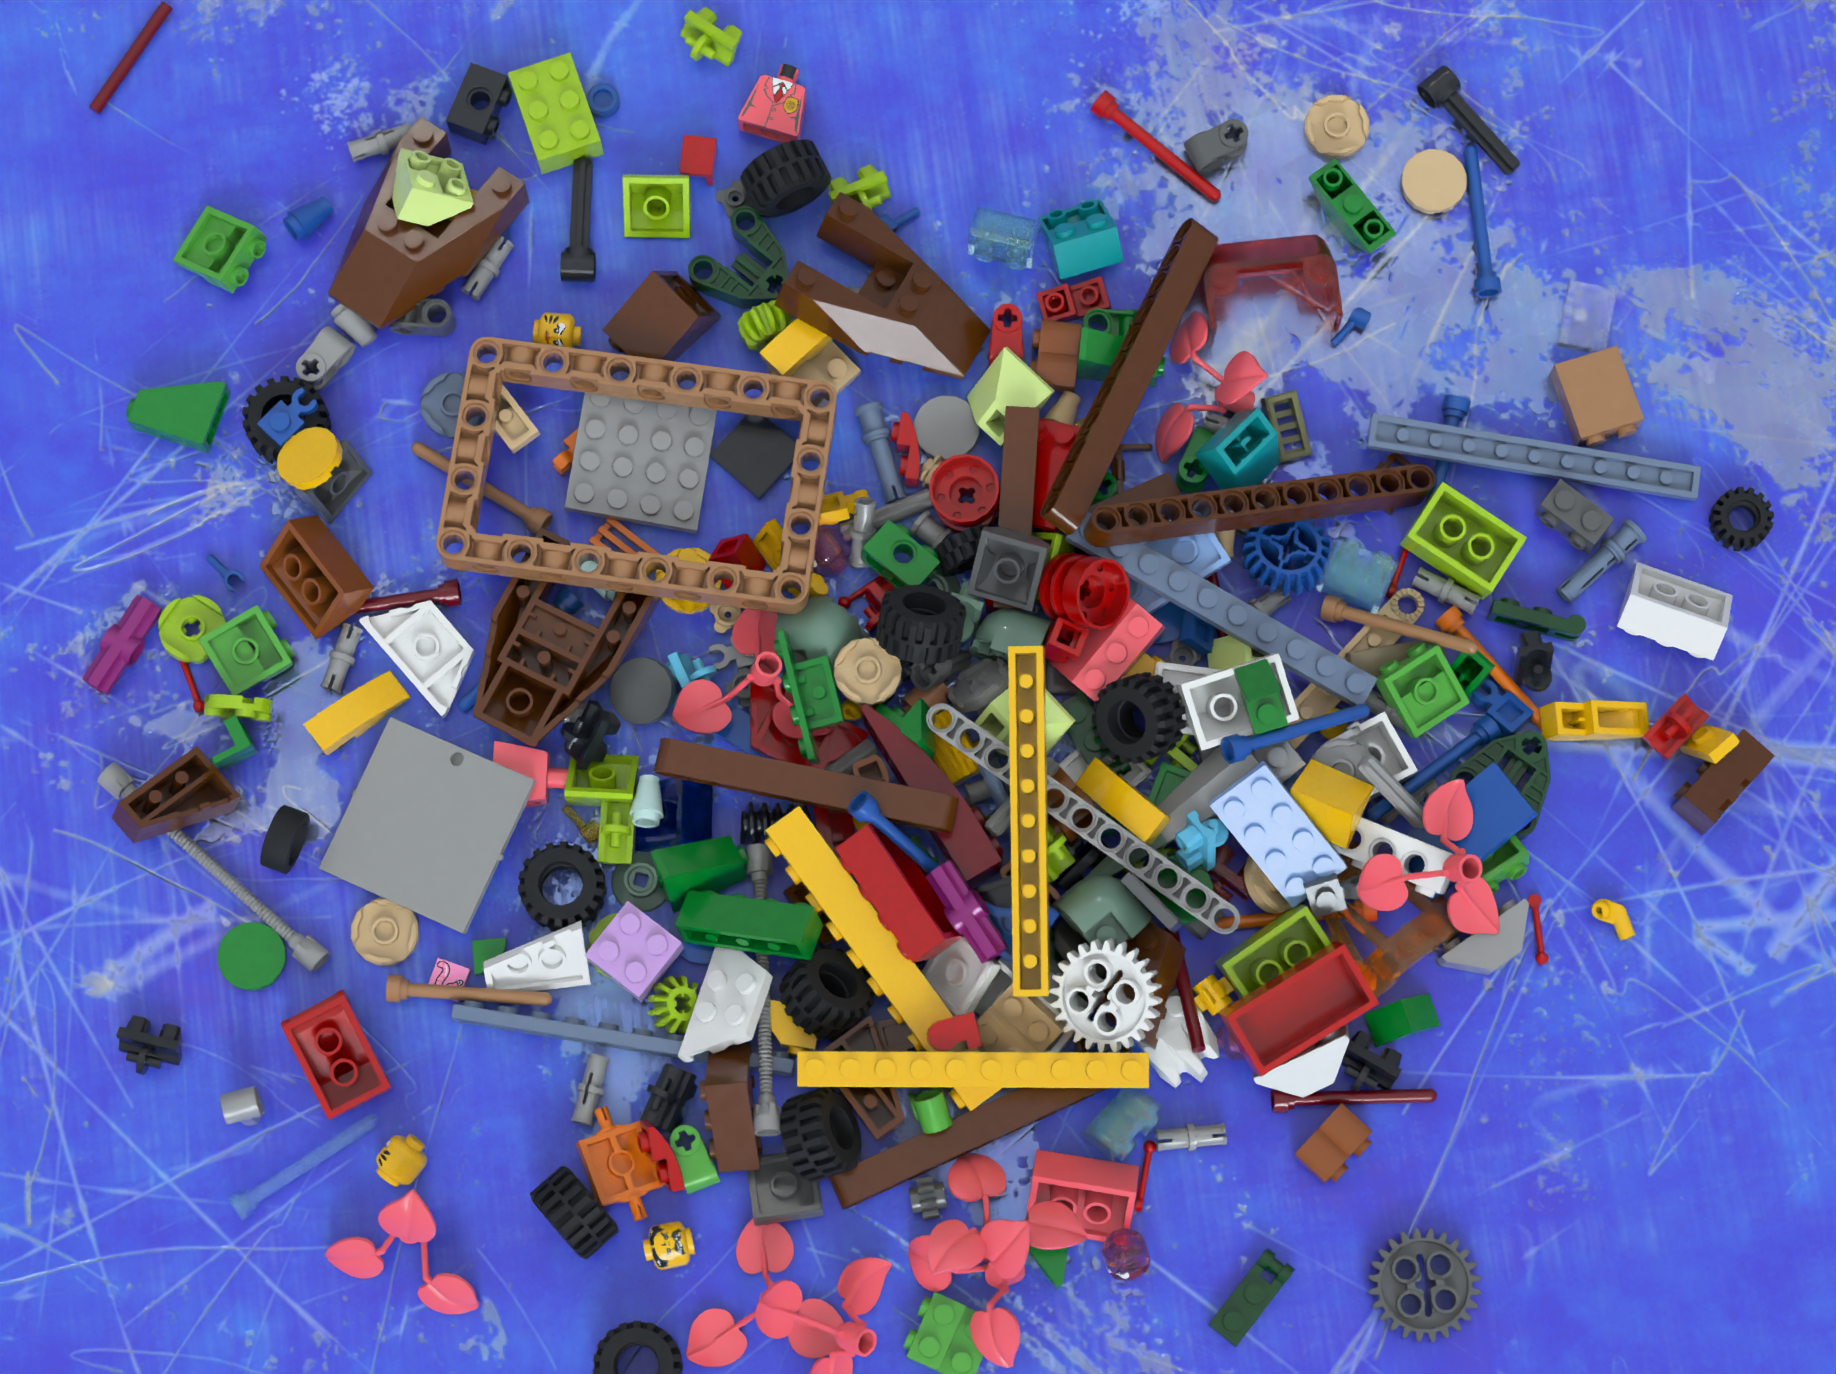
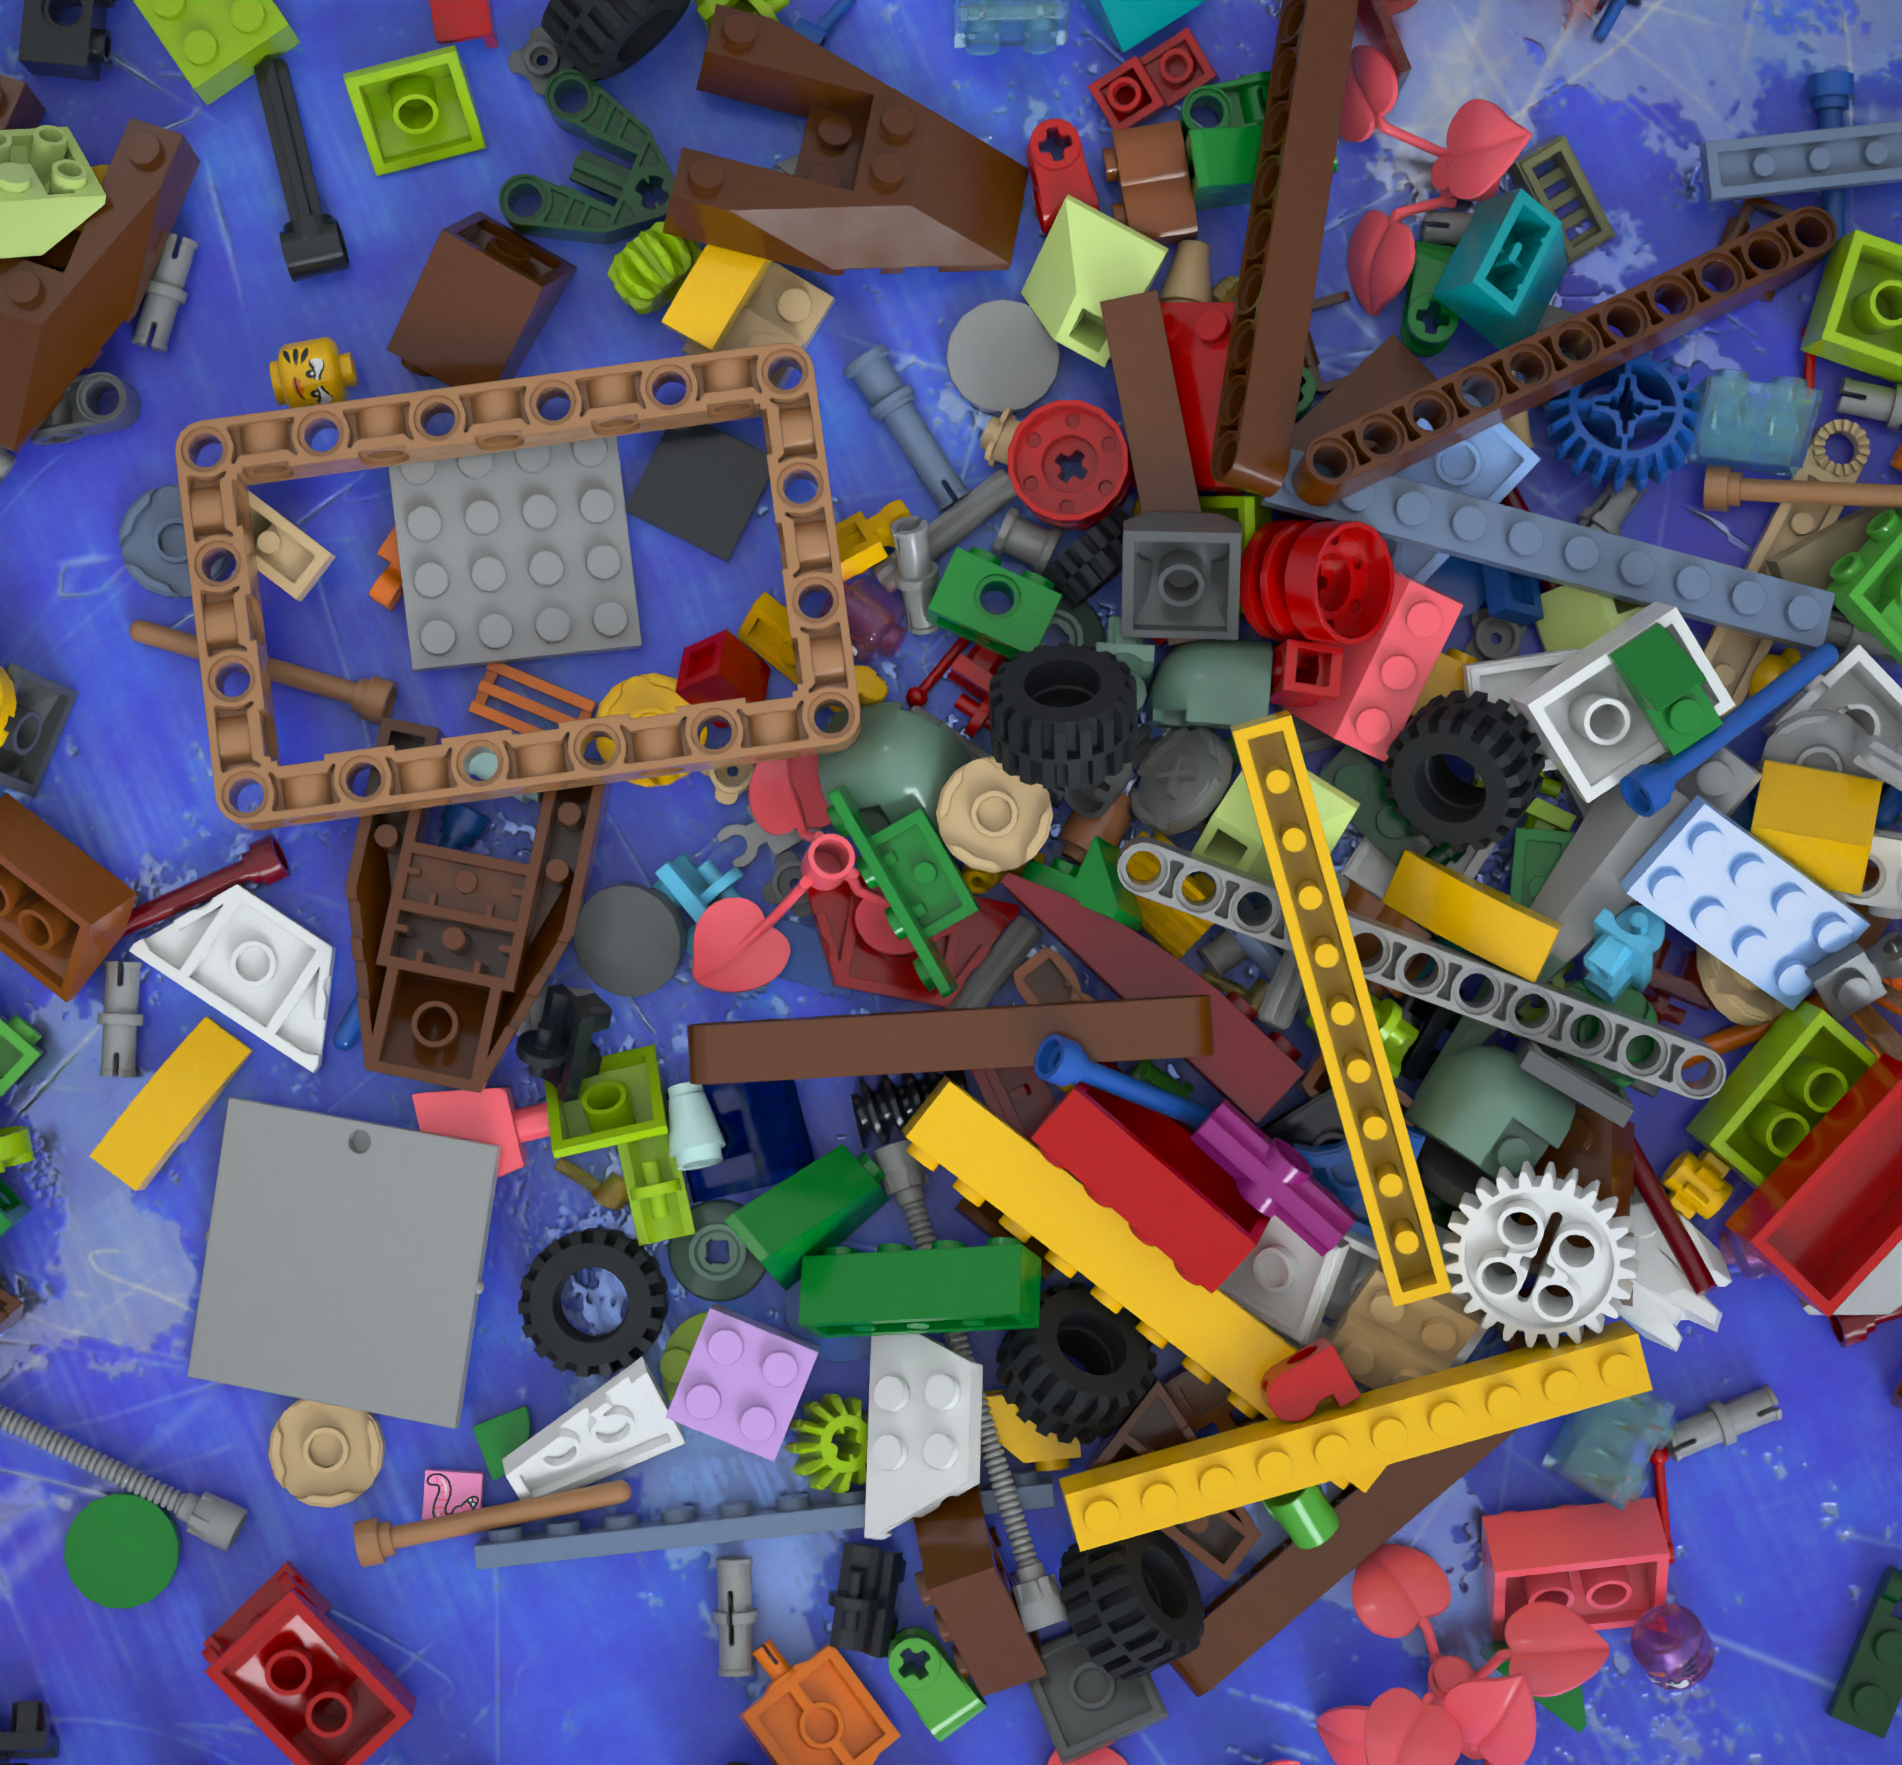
camera: 15 degrees left, 10 degrees up
black tyre [260,805,310,874] -> none
red slope [637,1120,685,1192] -> none
red slope [891,412,919,488] -> none
dark grey gear [909,1175,948,1220] -> none

